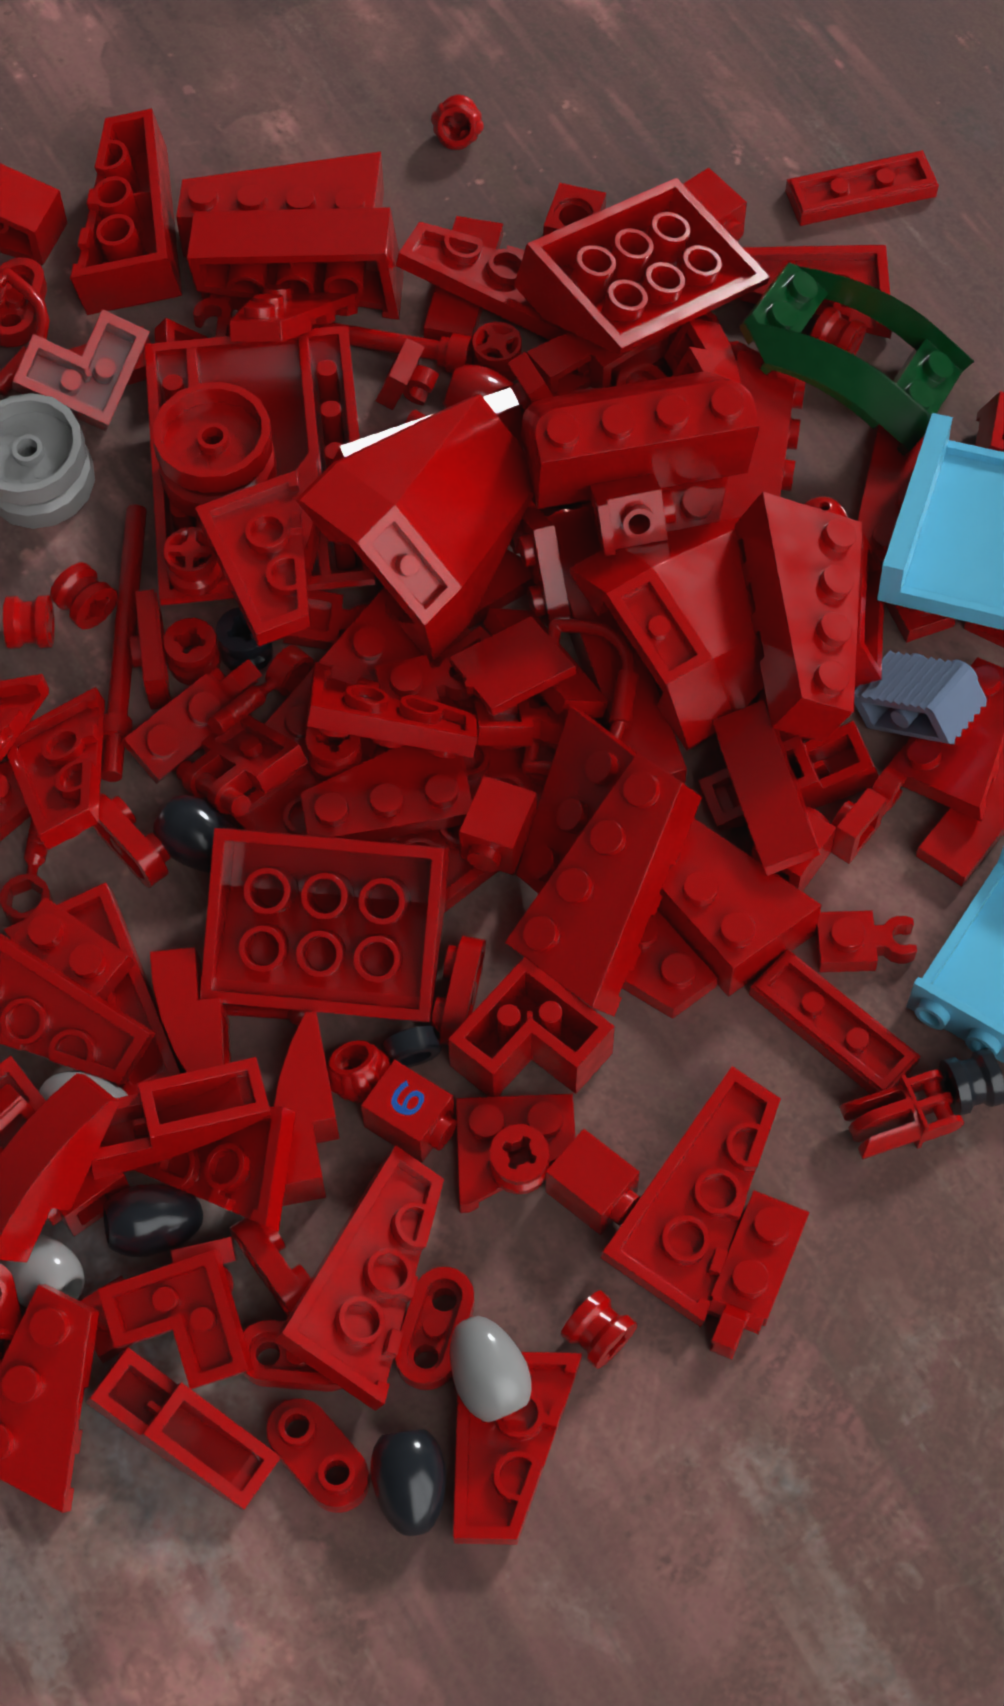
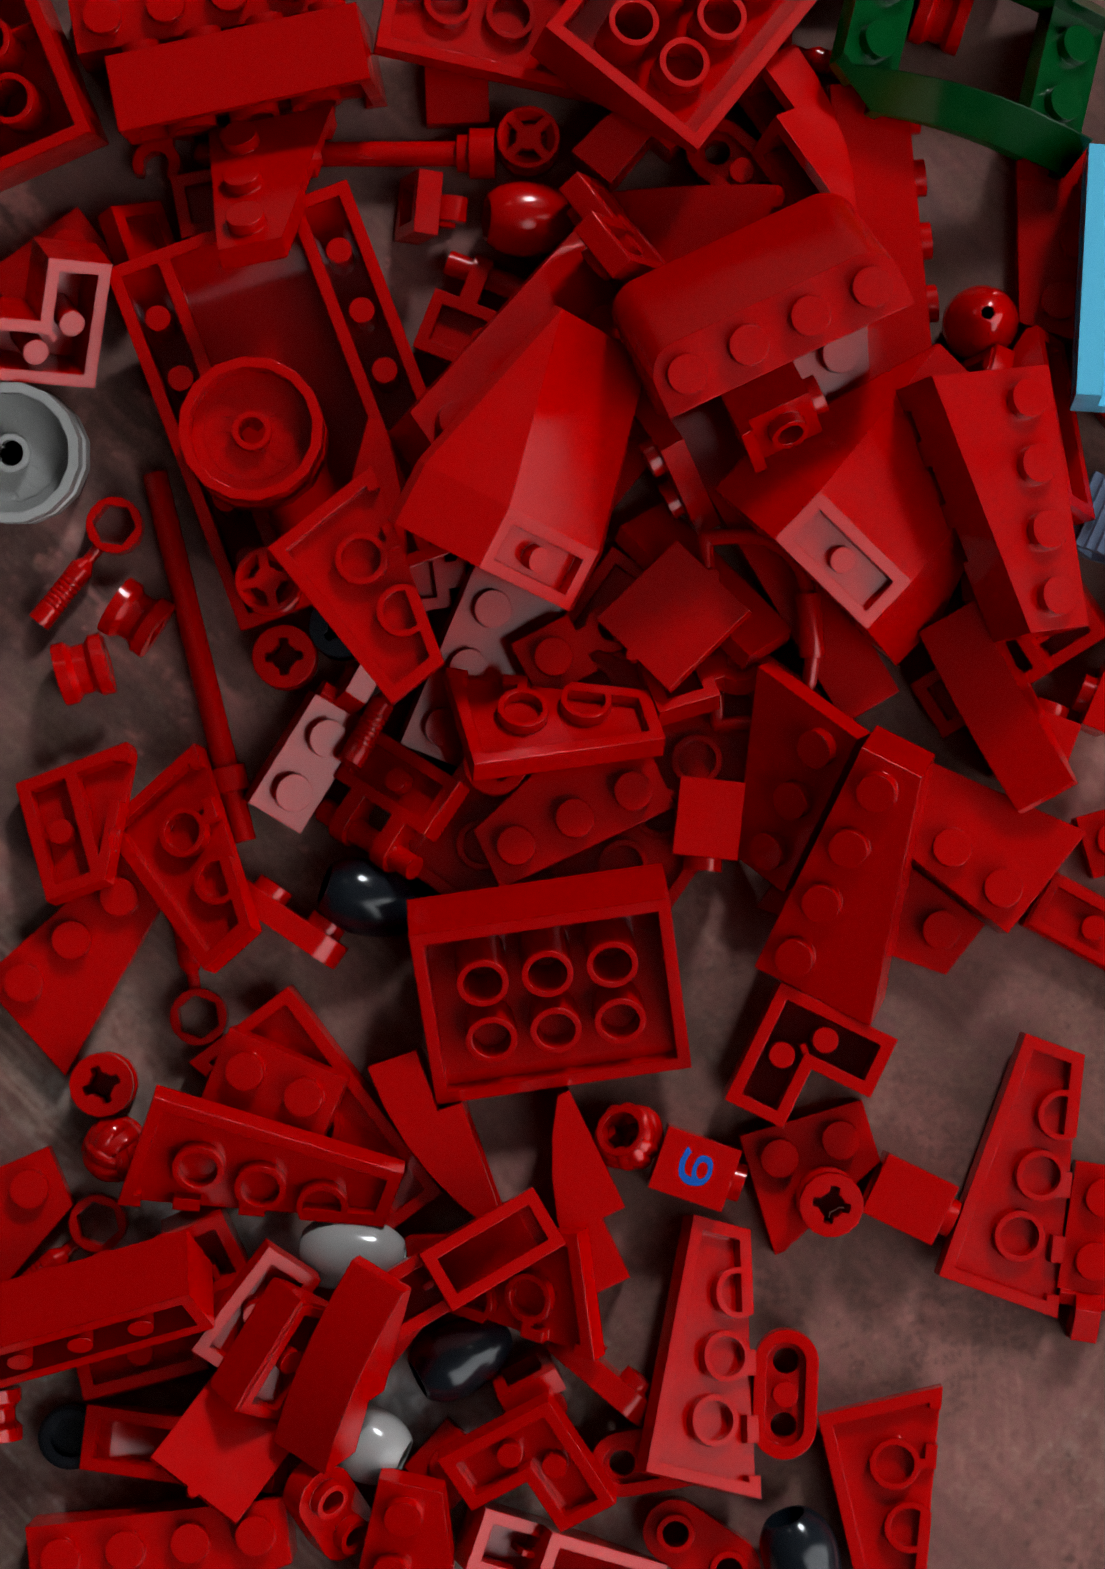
camera: 15 degrees left, 25 degrees up
red plate [130,589,171,709] -> none
black tile [381,1026,442,1068] -> none
red plate [431,936,486,1045] -> none
light grey animal [450,1316,532,1422] -> none
red wheel [561,1290,638,1369] -> none
none -> red piece [29,497,145,631]

